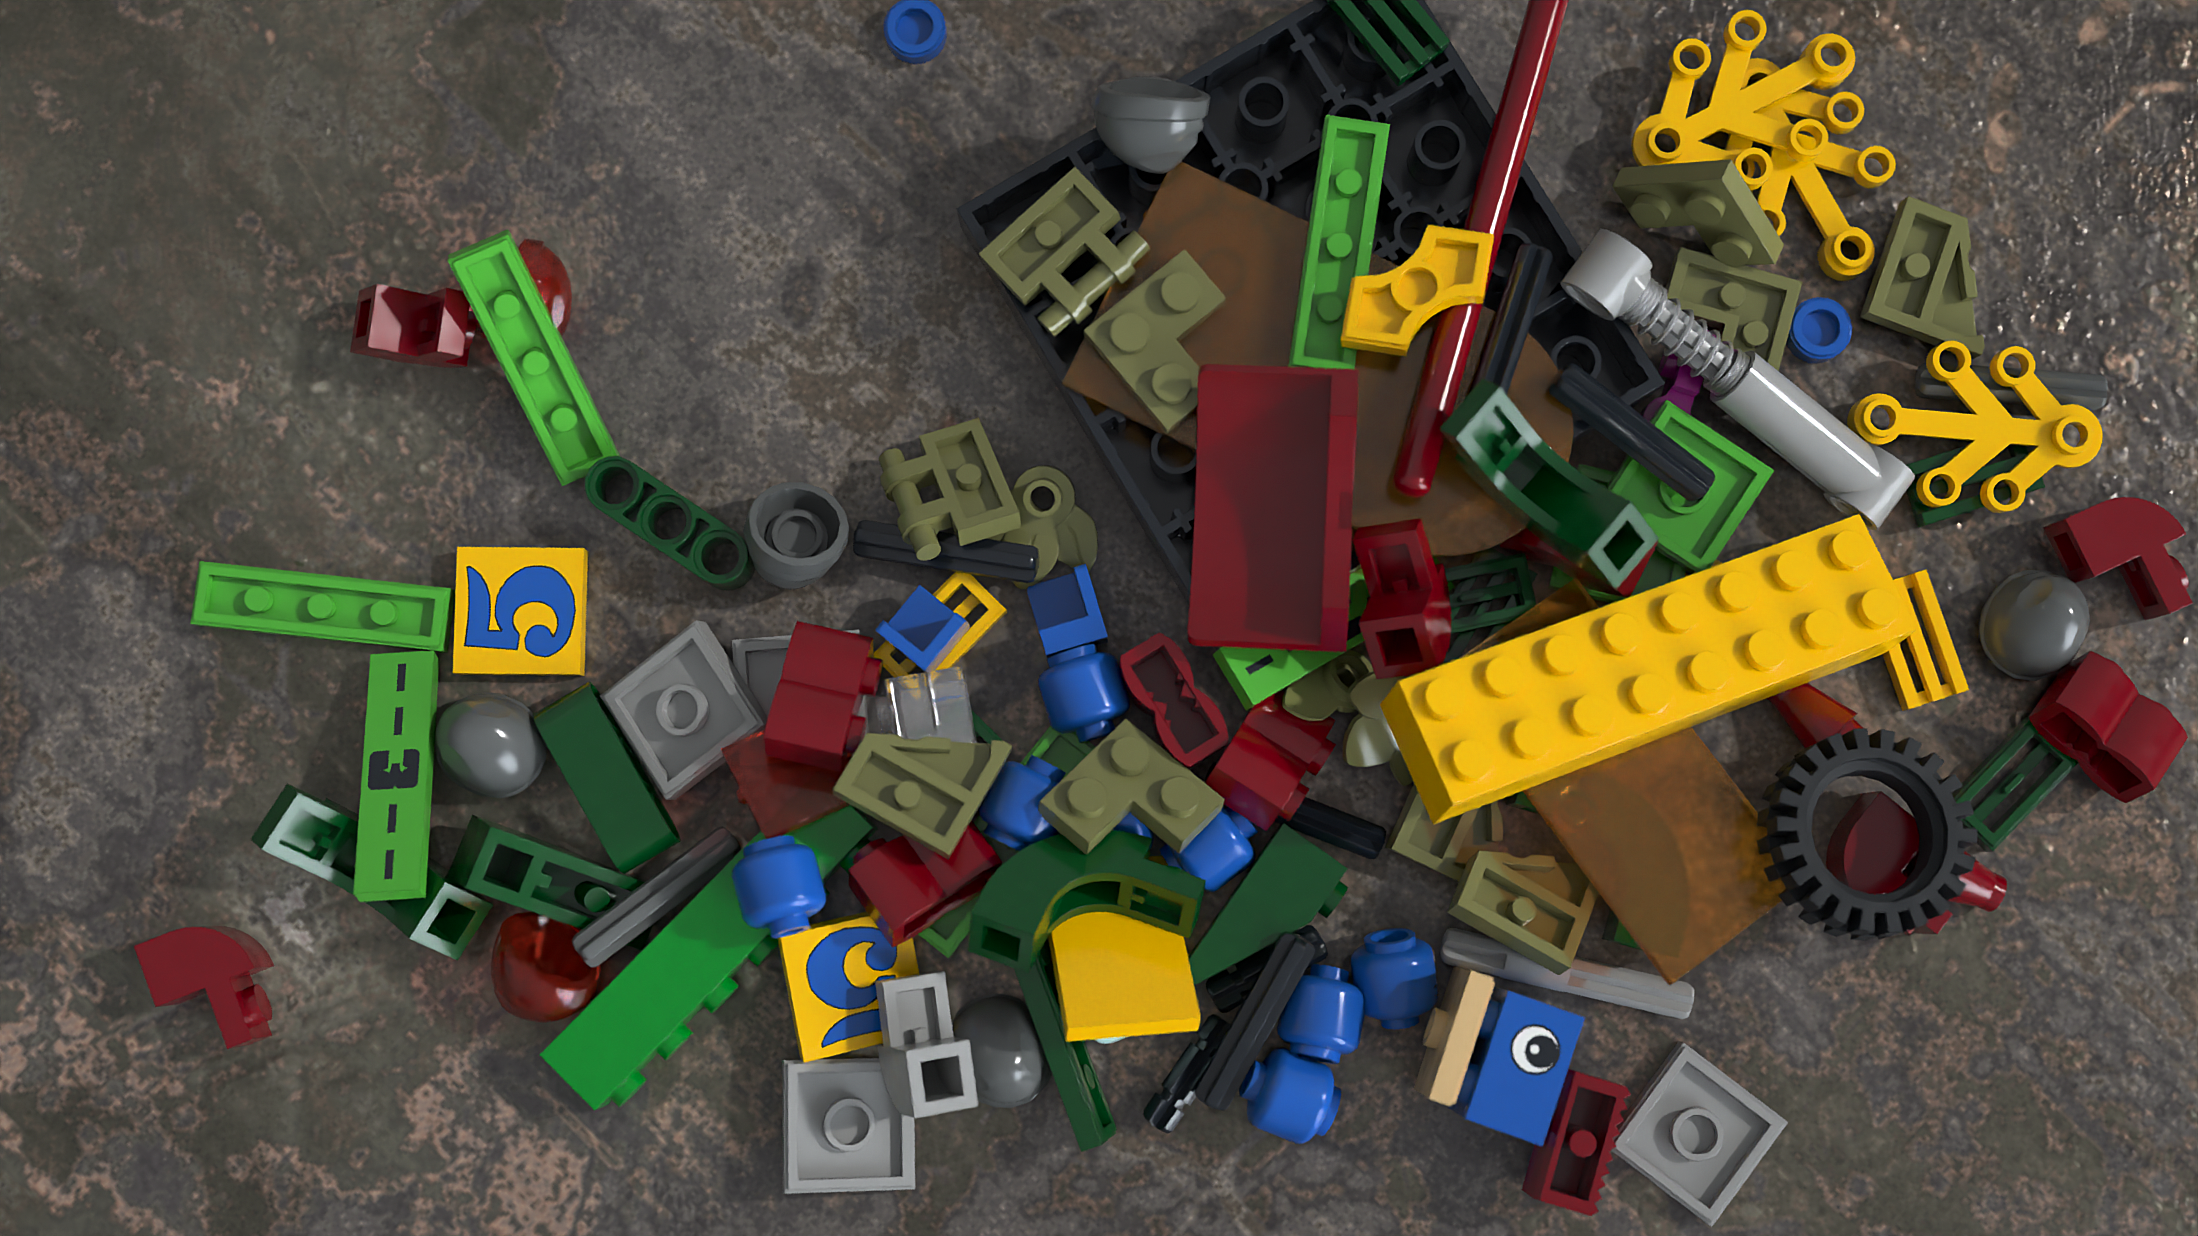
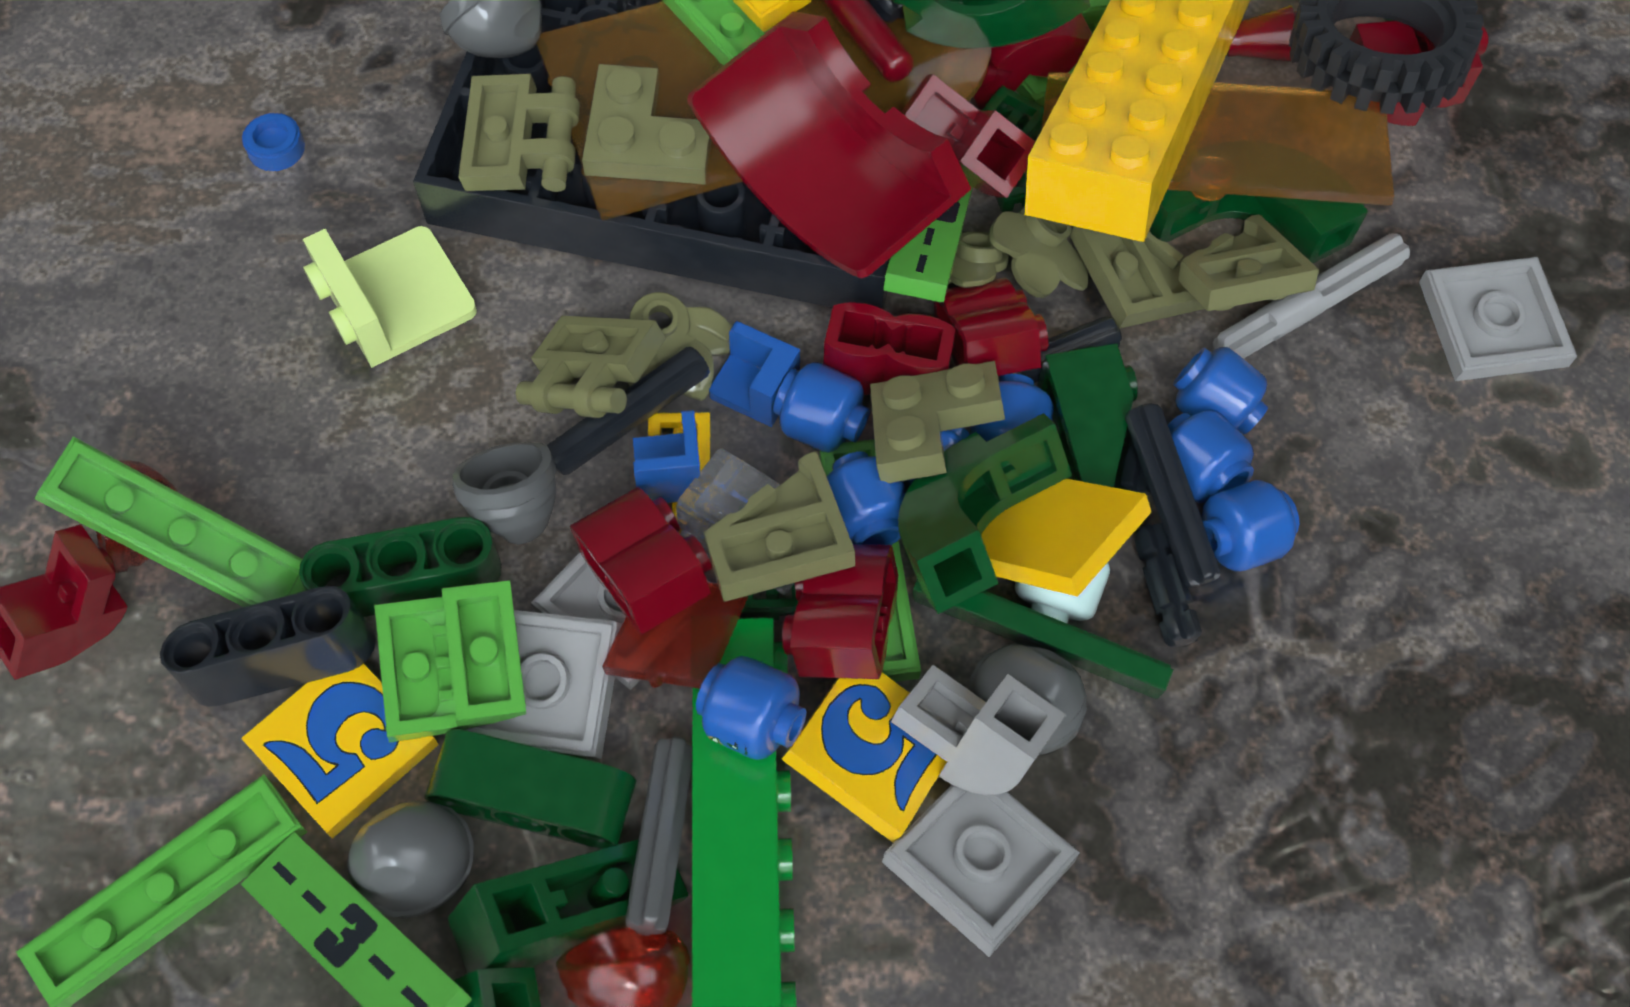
camera: 50 degrees left, 20 degrees down
tan plate [1414,966,1495,1106] -> none
blue brick [1448,987,1585,1146] -> none
dark red brick [1522,1068,1631,1216] -> none
none -> black beam [160,586,376,707]
none -> yellowish green bracket [303,226,477,368]
none -> bright green slope [374,580,526,743]

